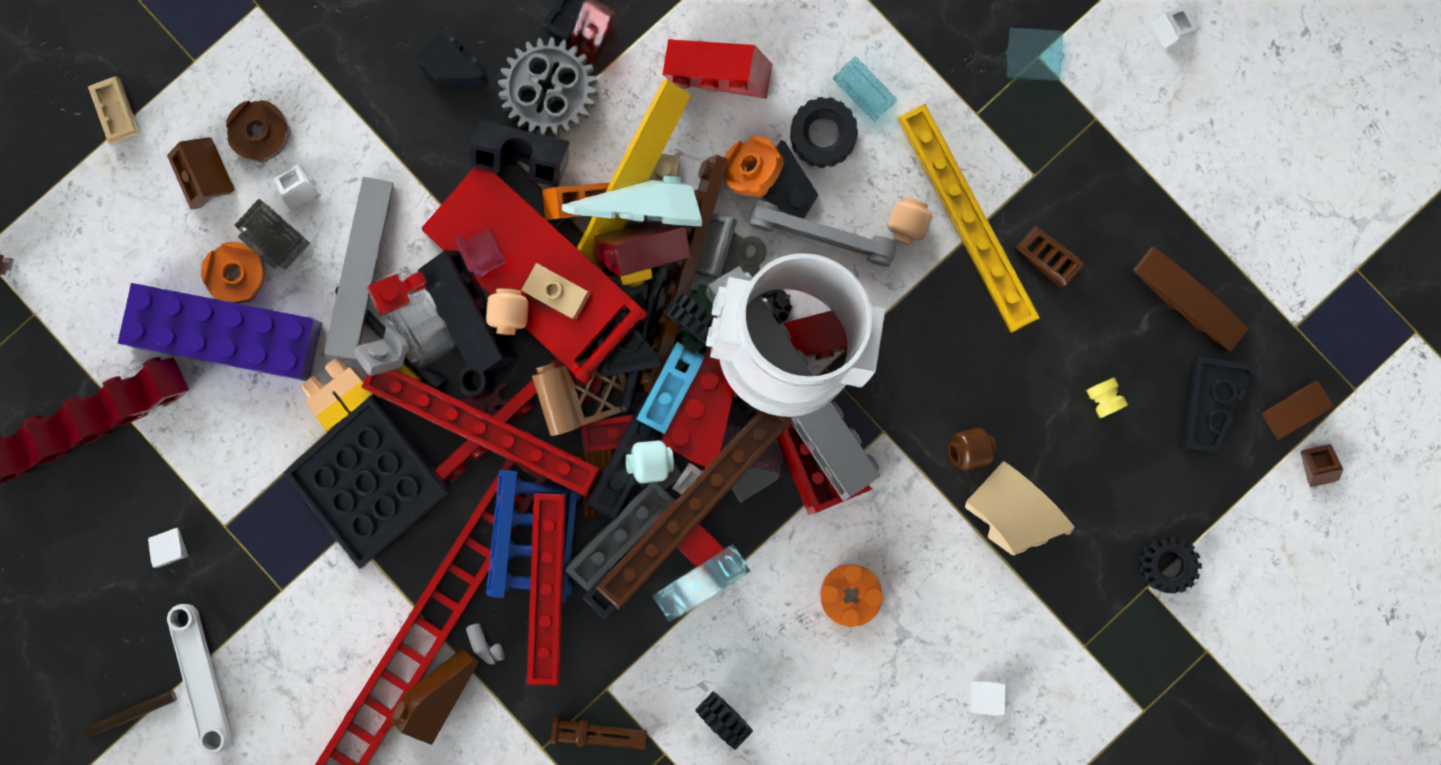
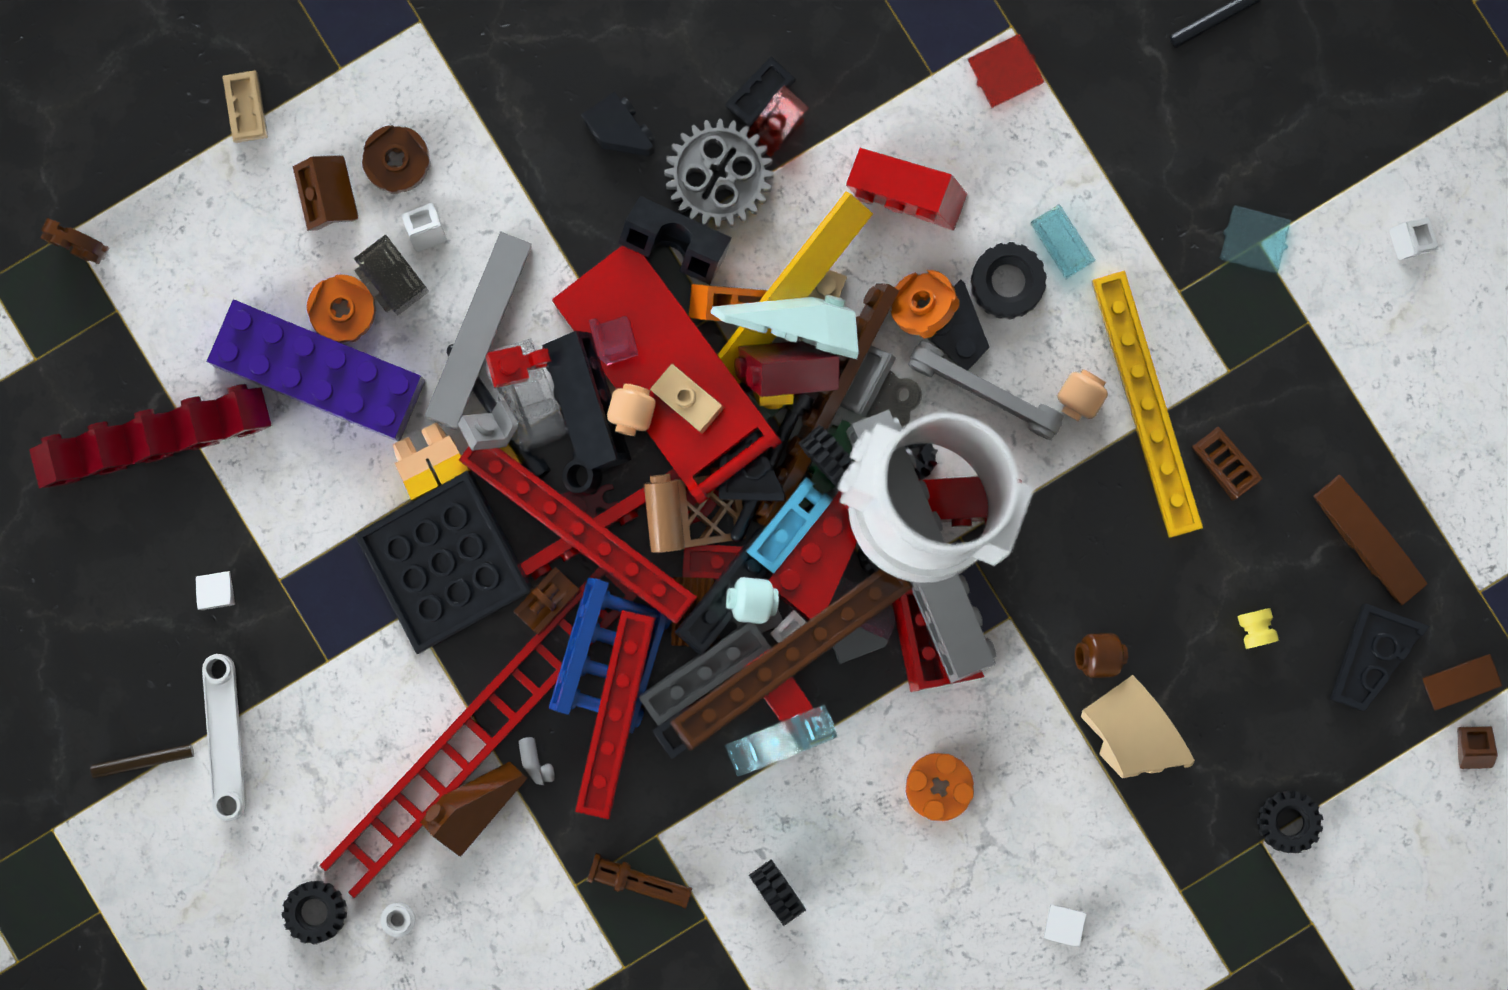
camera: 10 degrees right, 0 degrees up
none -> reddish brown hips [513,567,581,635]

